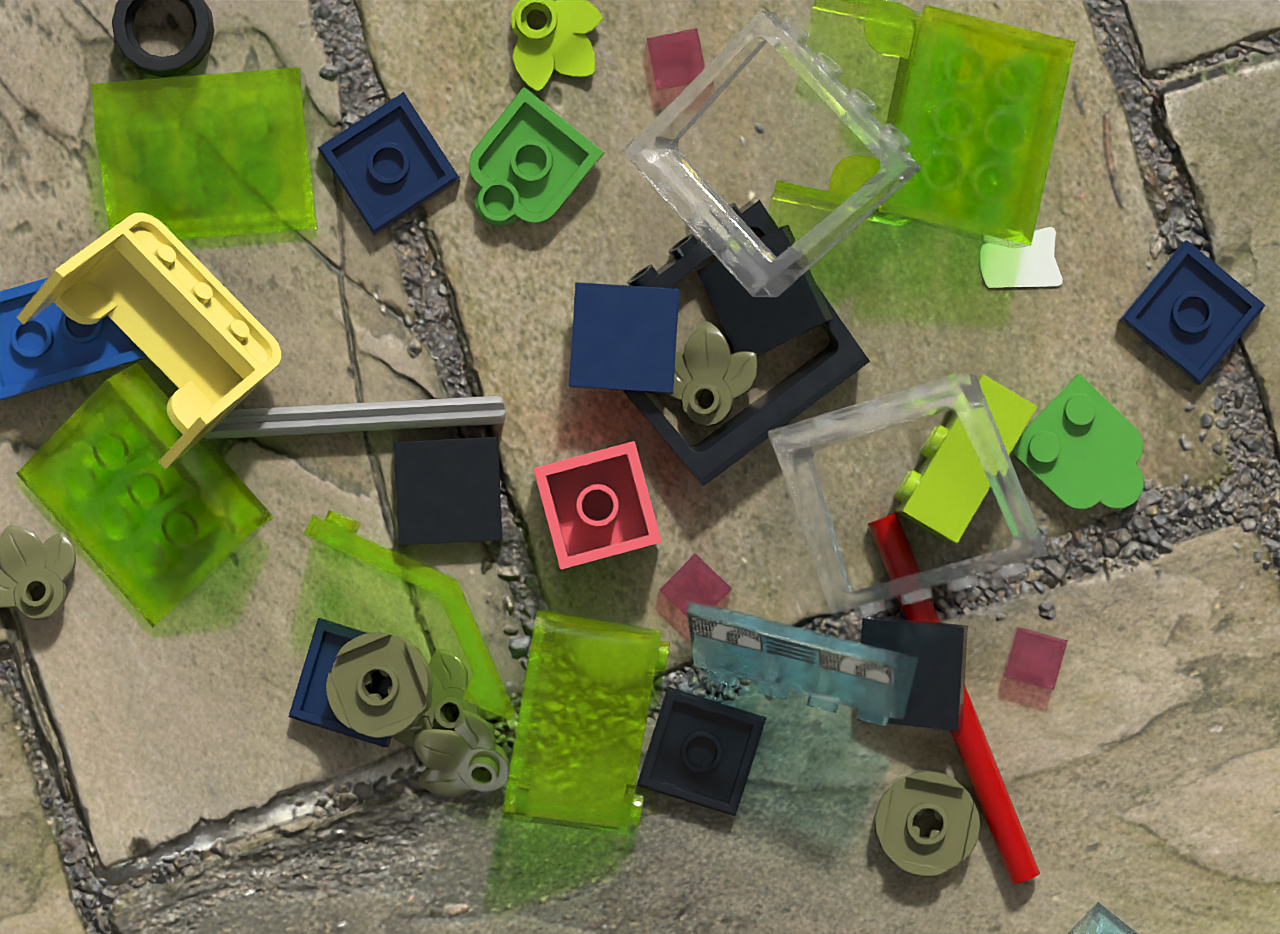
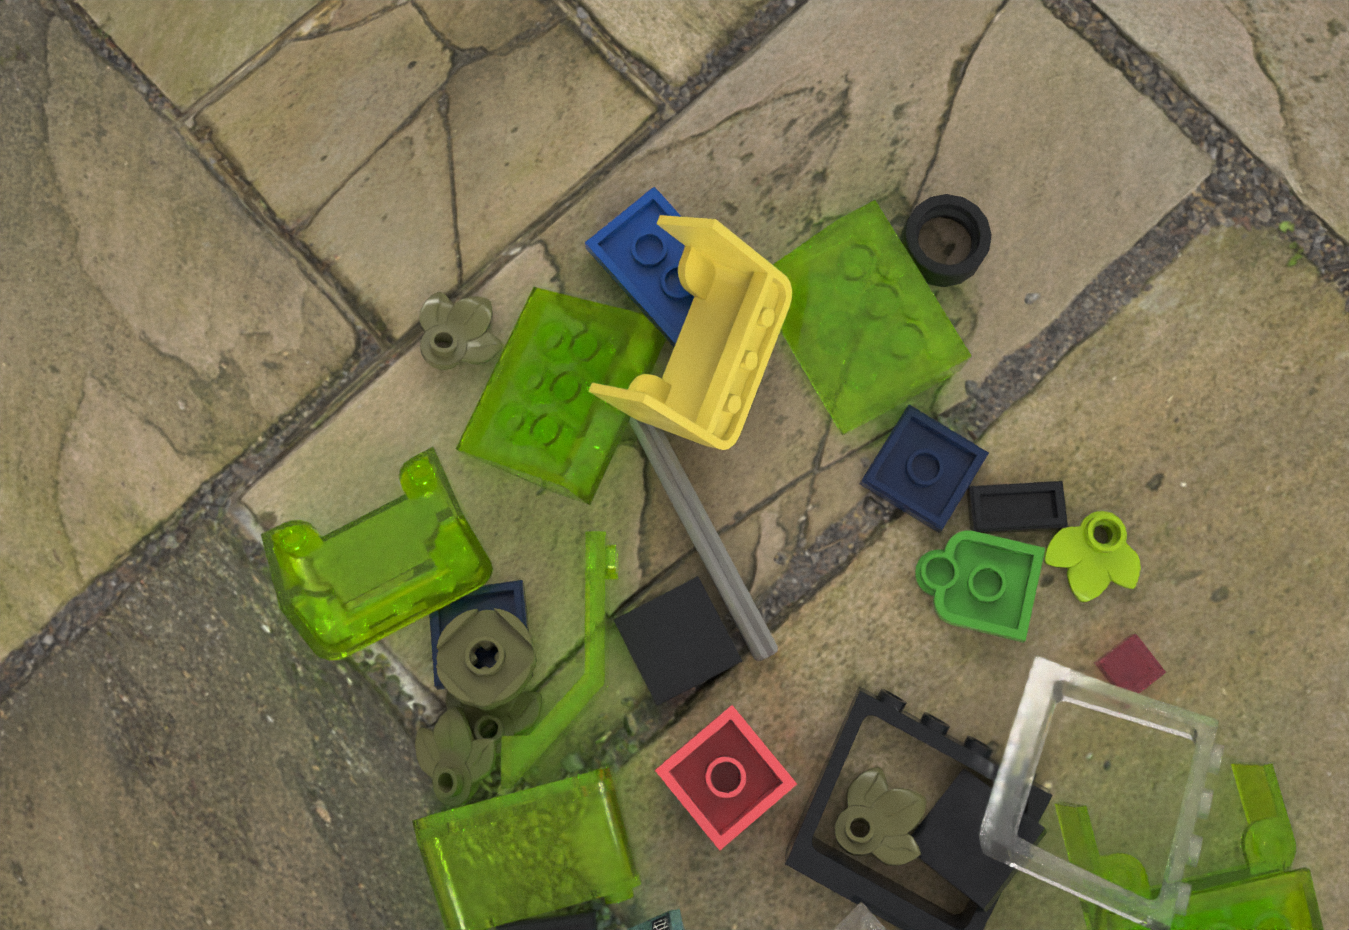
camera: 70 degrees right, 10 degrees down
dark blue tile [569,282,680,394] -> none
clear pink tile [659,553,732,619] -> none
none -> clear neon green windscreen [261,447,493,661]
none -> black tile [966,481,1068,534]

